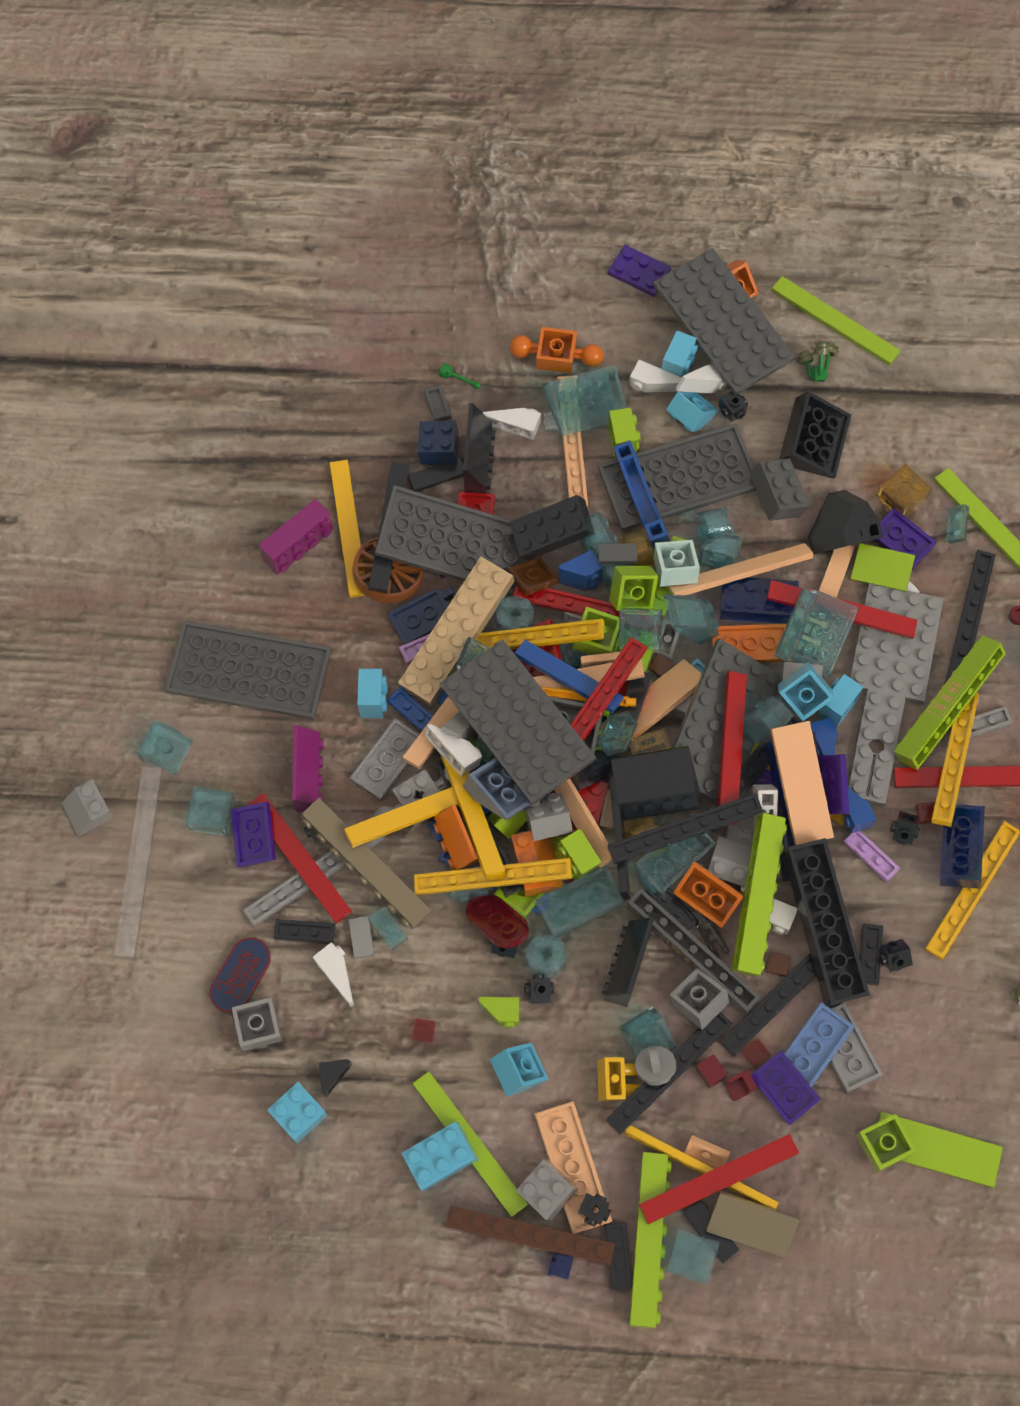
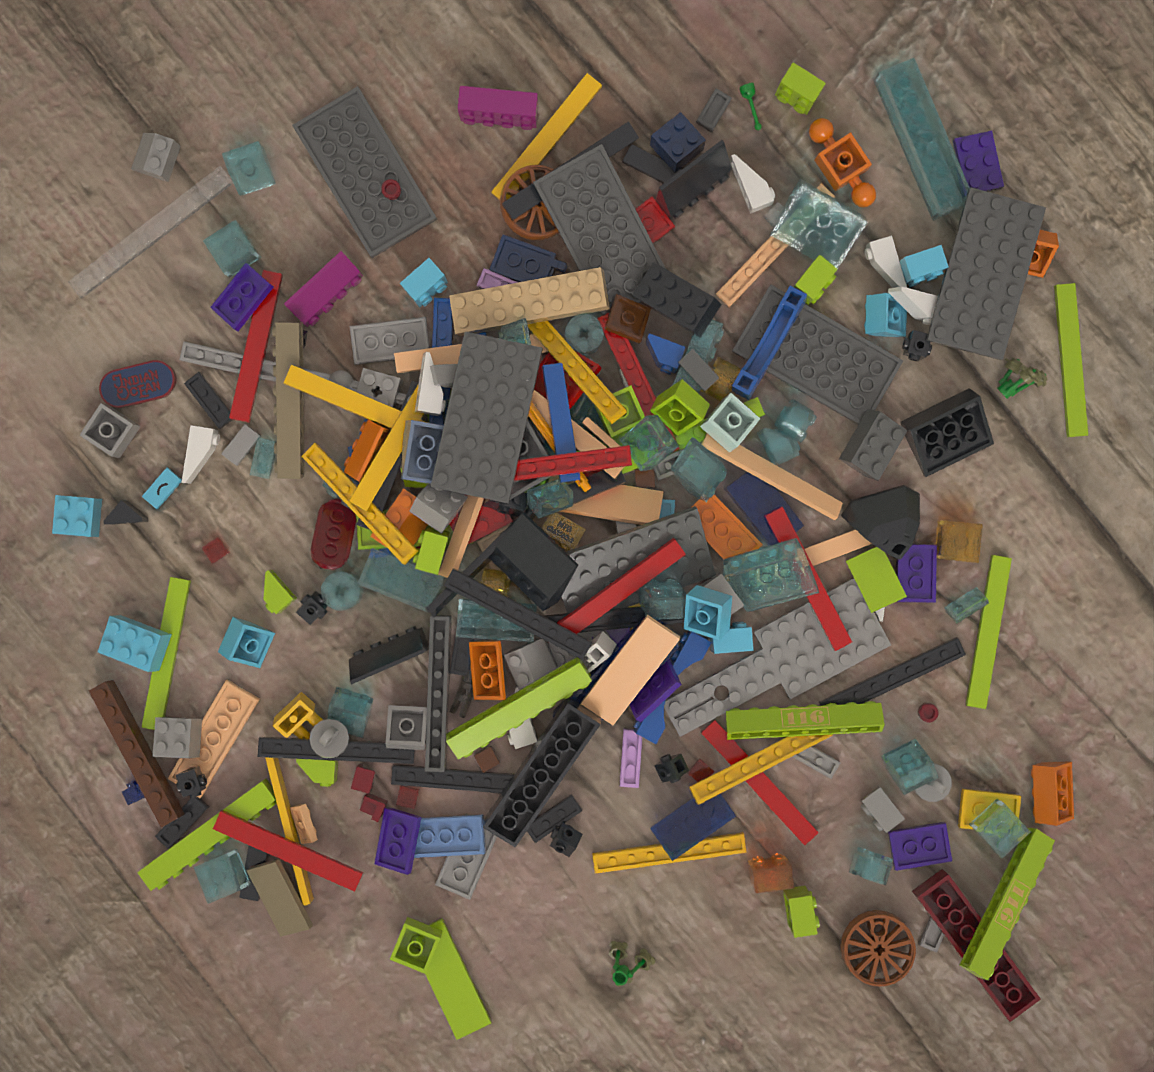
camera: 50 degrees right, 20 degrees up
none -> medium azure tile [142,468,182,509]
none -> lime slope [296,759,338,787]
none -> dark red tile [381,179,401,200]
none -> lime brick [775,62,826,115]
none -> clear light blue brick [873,58,969,221]

